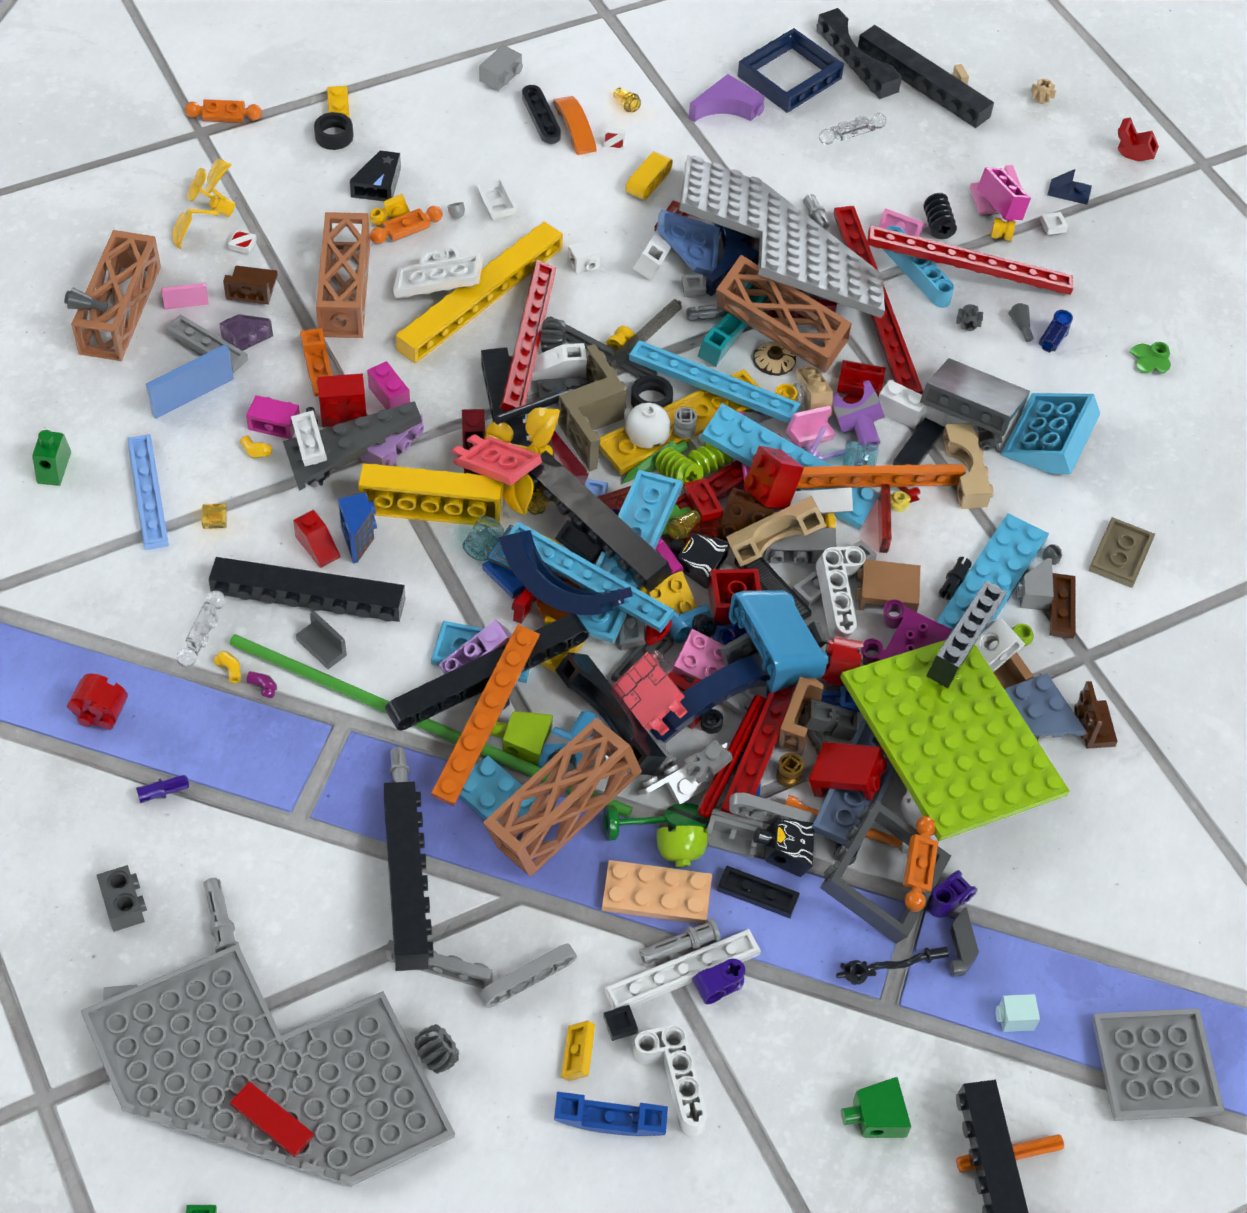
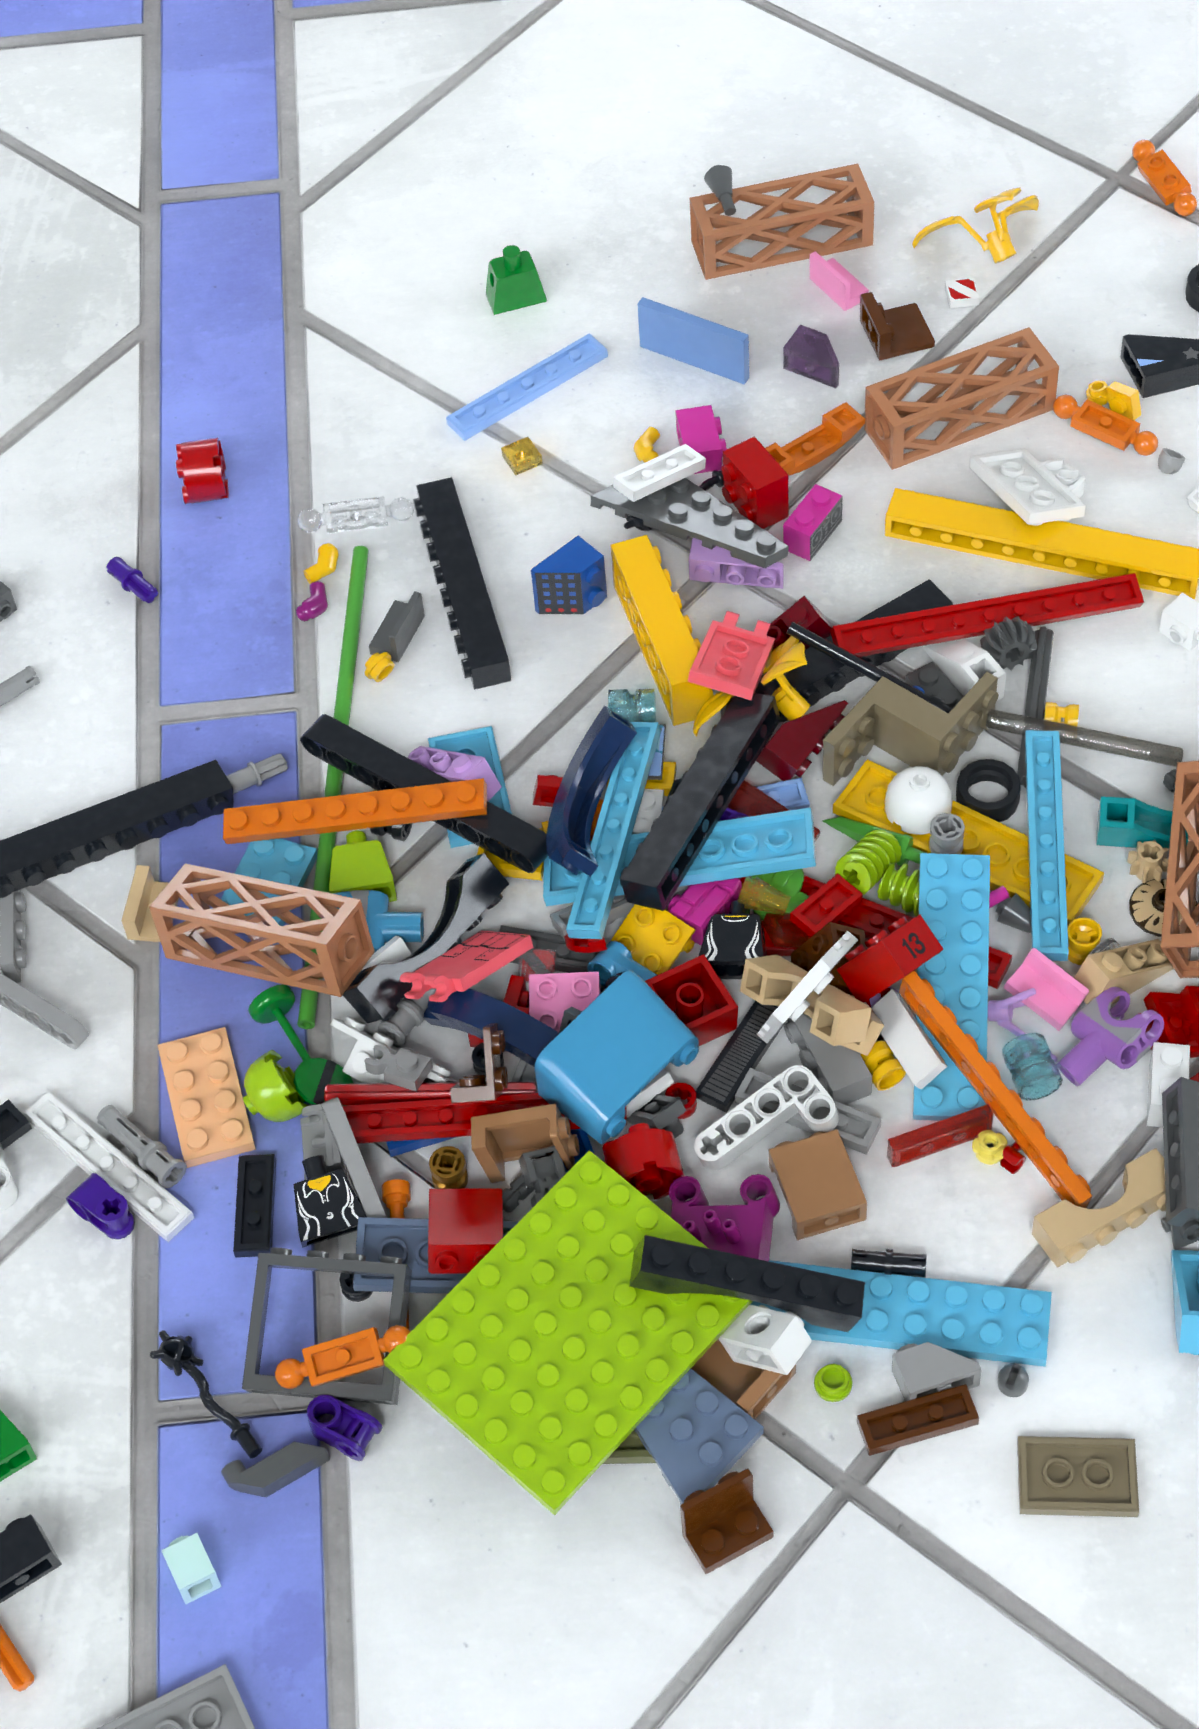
camera: 75 degrees right, 0 degrees up
light grey plate [166,314,248,373] -> none
red slope [293,509,341,568] -> none
black tile [893,417,945,465] -> none
none -> tan panel [121,865,179,942]
none -> yellow plate [365,652,395,682]
none -> bracket [450,1023,508,1103]
none -> white wing [757,931,858,1043]
none -> tan gear [1127,840,1169,883]

